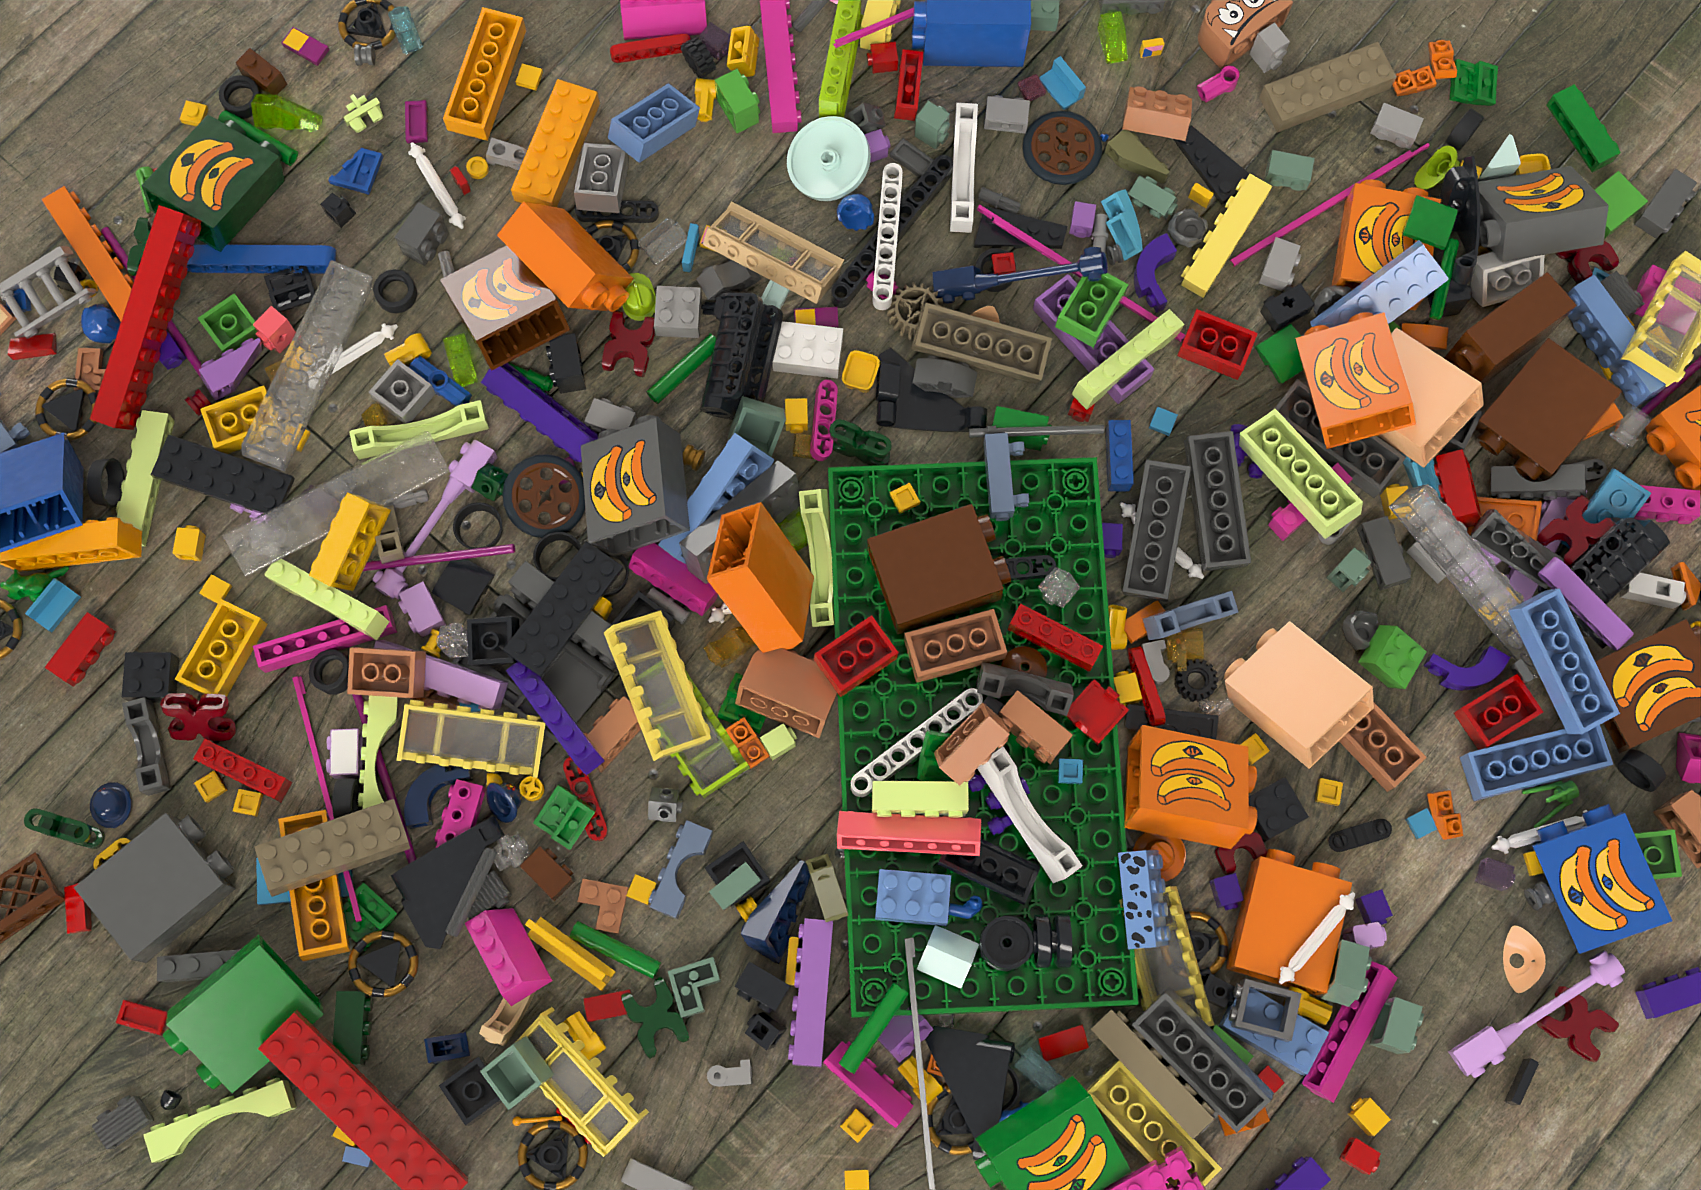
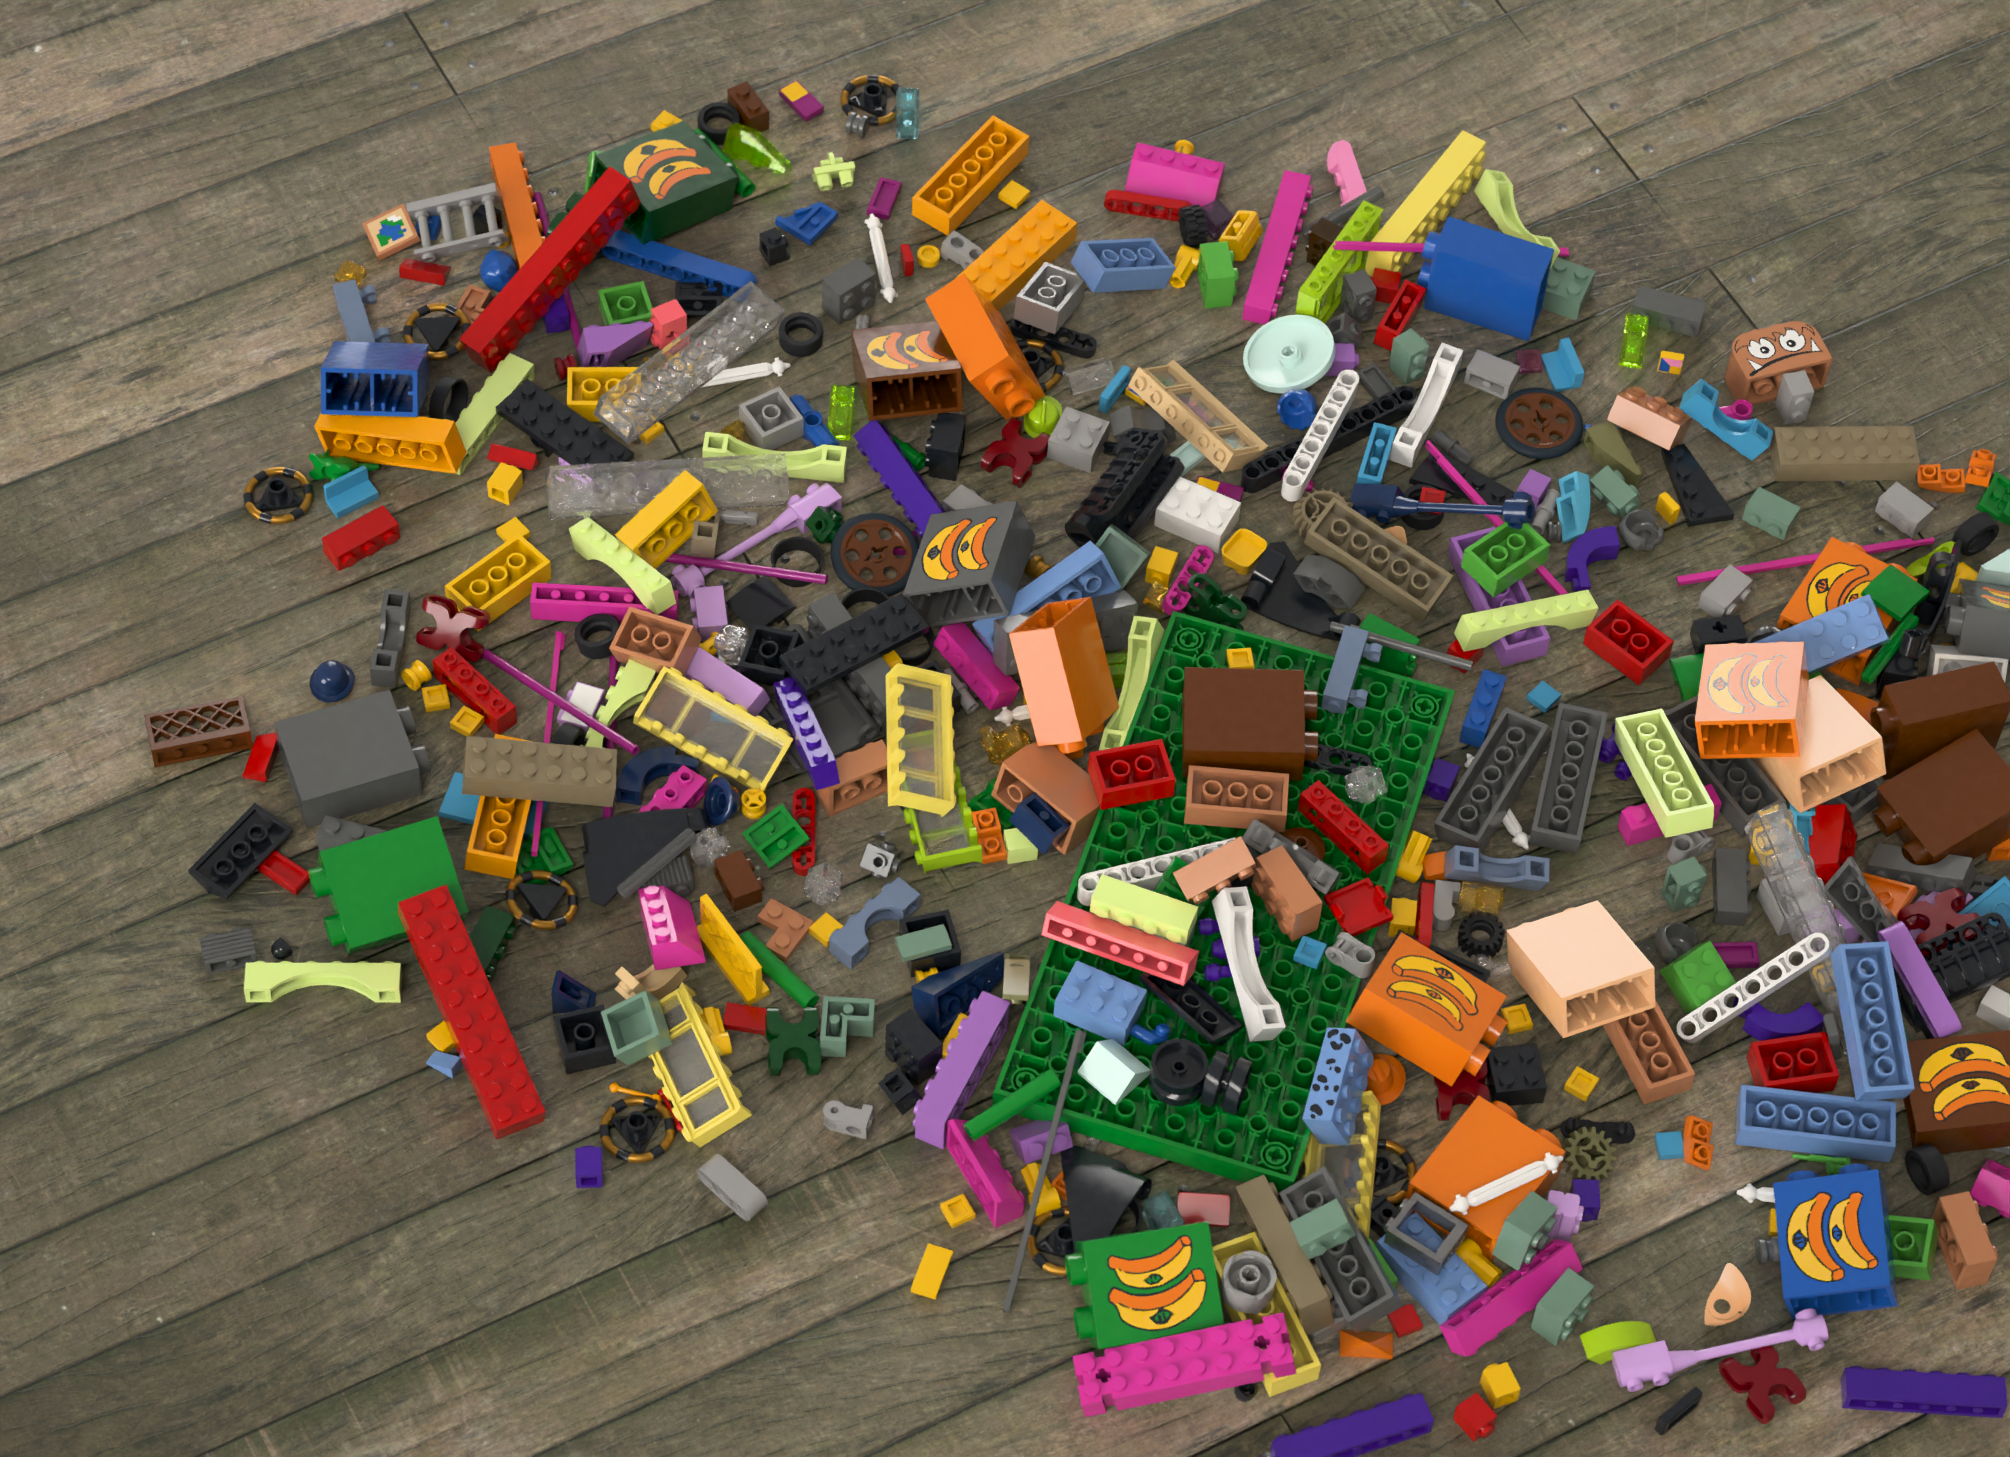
camera: 20 degrees right, 20 degrees down
dark green piece [24,808,105,849] -> none
black brick [121,652,179,703] -> none
yellow piece [384,333,432,367] -> none
green piece [646,334,716,404] -> none
light yellow brick [1181,174,1272,298] -> none
dark purple brick [1209,873,1244,911] -> none
clear purple brick [1475,858,1515,891] -> none
none -> black slope [188,803,294,899]
none -> yellow wheel [401,660,432,691]
none -> magenta piece [483,649,639,755]
none -> red slope [487,443,540,470]
none -> clear brick [803,862,844,906]
none -> dark blue brick [1009,792,1070,855]
none -> light grey brick [1221,1250,1277,1314]
none -> sand green brick [1290,1198,1356,1259]
none -> dark brown brick [1306,217,1343,267]
none -> light grey piece [1325,932,1375,978]
none -> dark grey brick [1339,269,1377,323]
none -> dark azure brick [1356,422,1397,485]
none -> olive gear [1563,1127,1617,1181]
none -> lime brick [1580,1321,1656,1365]
none -> white beam [1677,933,1832,1043]
none -> dark azure arch [1679,379,1774,461]
none -> magenta tile [1712,942,1760,969]

